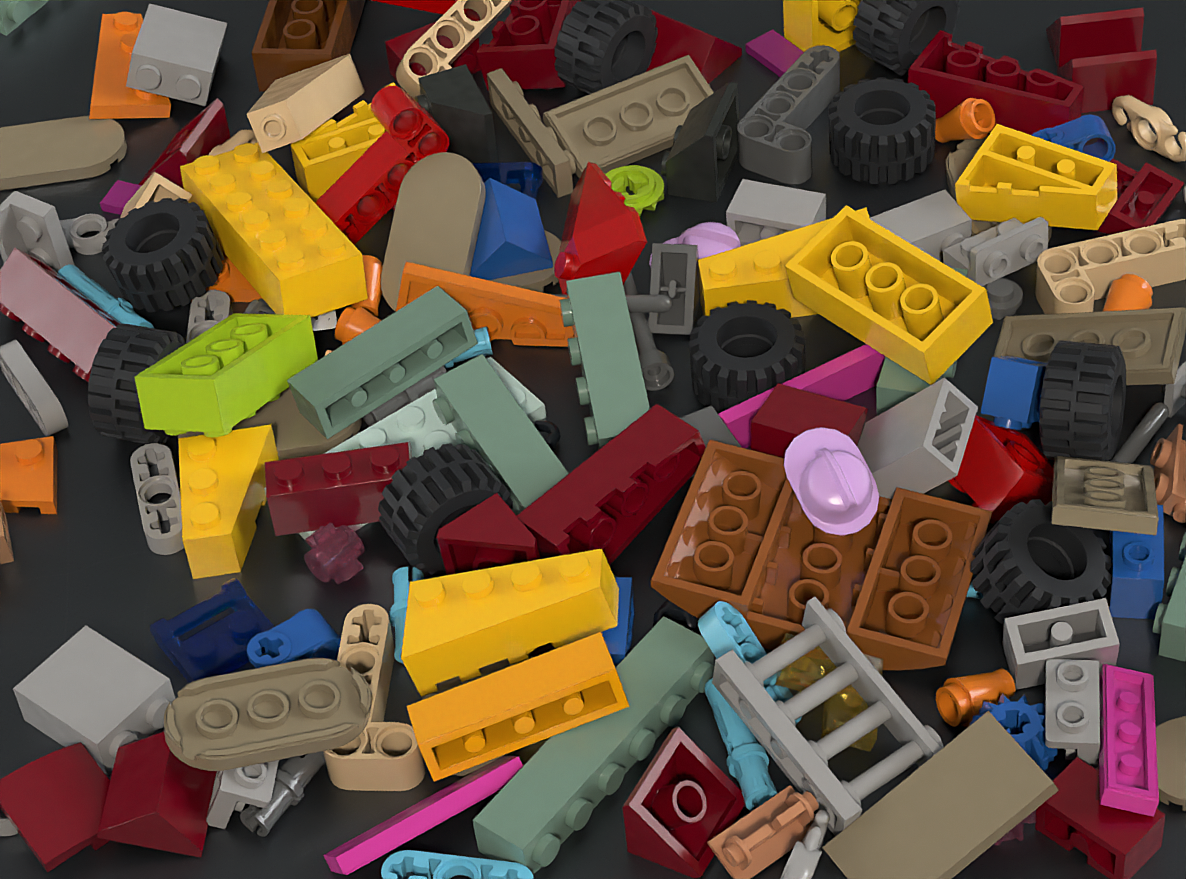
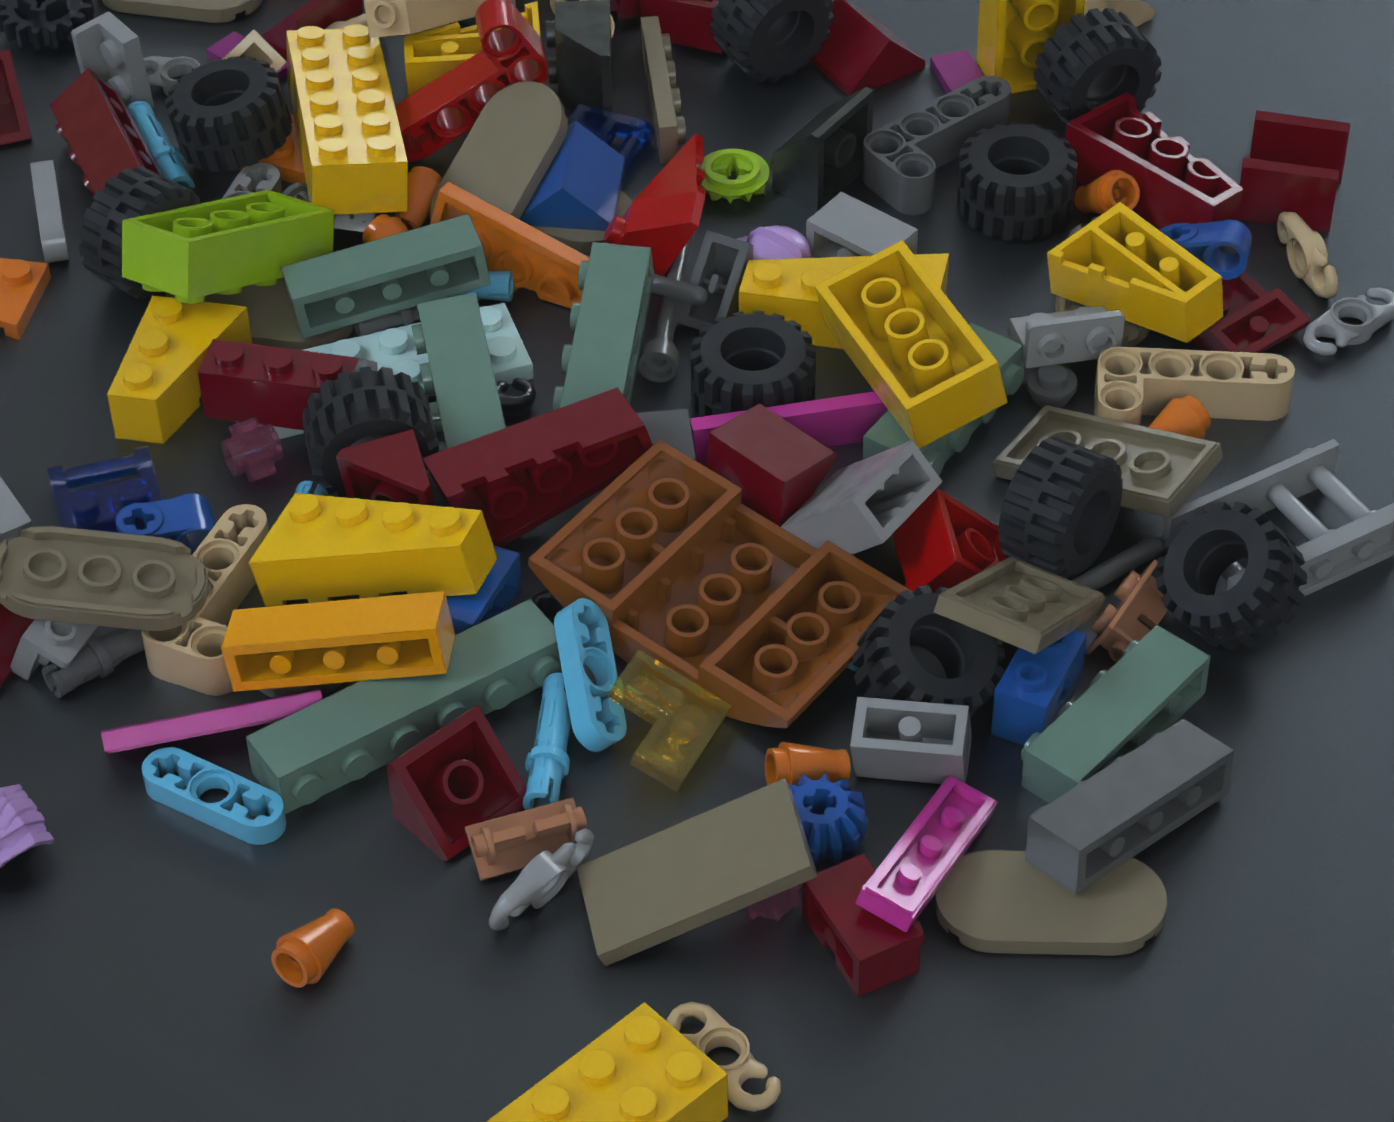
camera: 15 degrees right, 0 degrees up
light grey beam [130,443,184,555] -> none
dark tan tile [543,55,714,178] -> none
light grey fence [712,597,944,836] -> none
lavender piece [784,427,879,536] -> none
light grey brick [870,189,972,263] -> none
blue brick [980,356,1047,430] -> none
light grey bracket [1045,659,1100,768] -> none

